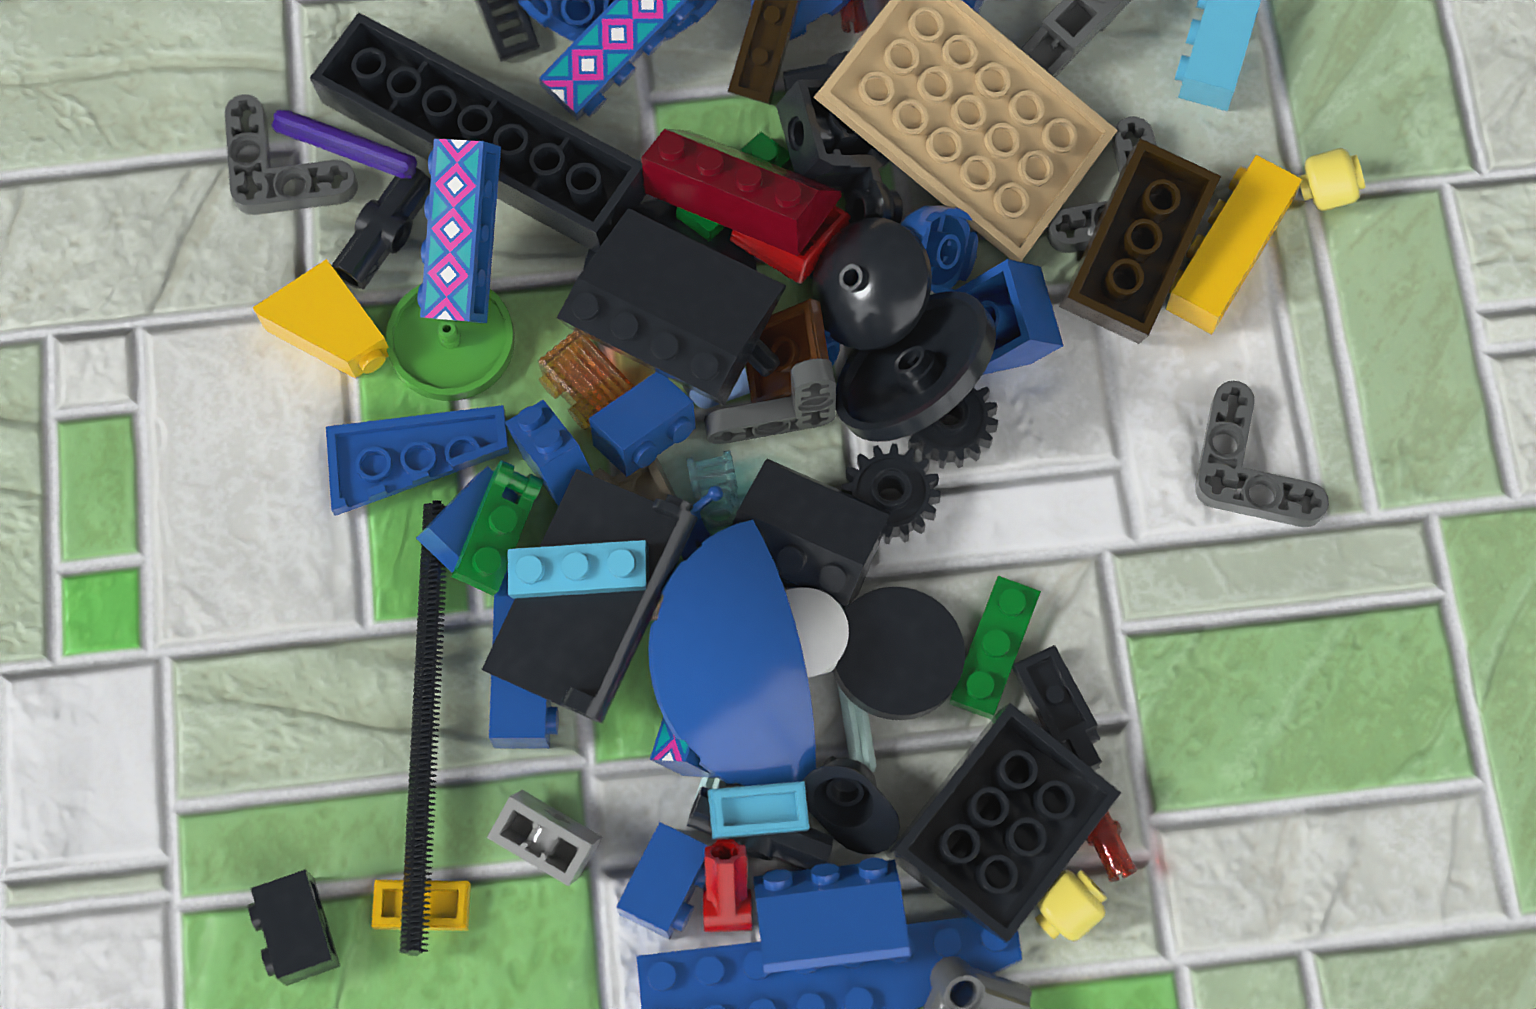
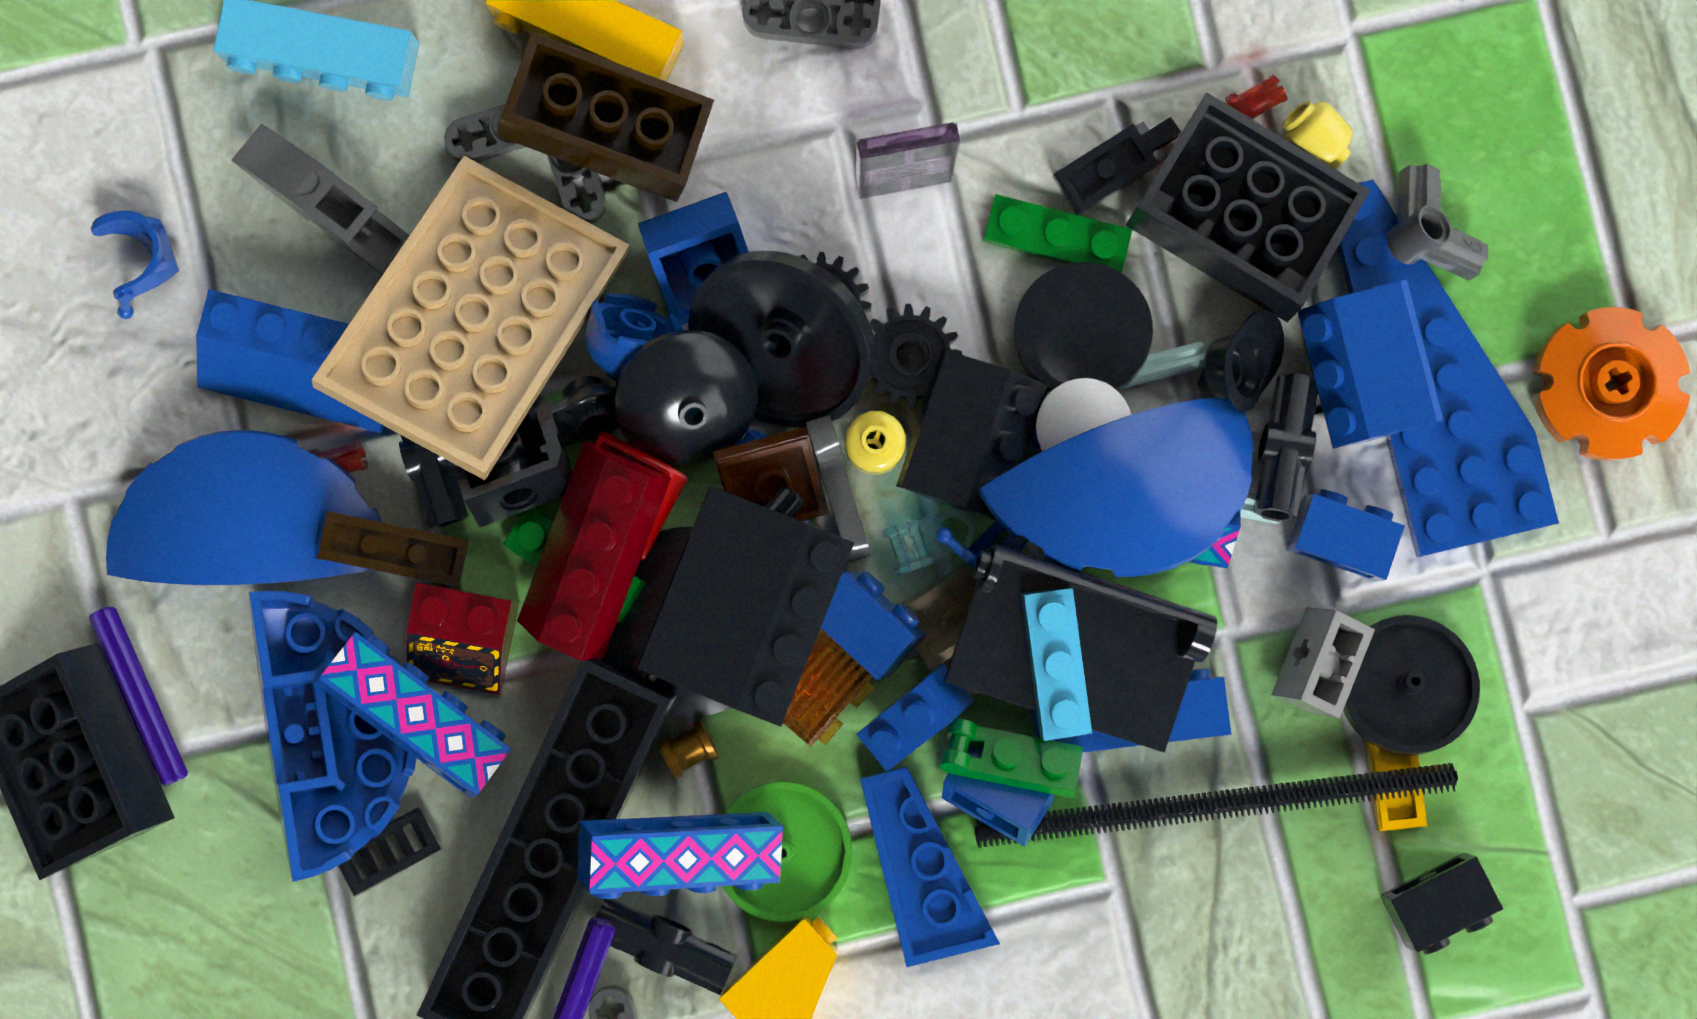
camera: 100 degrees left, 15 degrees up
red piece [703,839,752,932] -> none
medium azure tile [708,781,809,839] -> none
none -> dark red slope [407,583,519,695]
none -> pearl gold bush [658,720,720,779]
none -> light yellow head [845,411,906,475]
none -> tile [856,122,960,199]
none -> black piece [1343,615,1480,756]

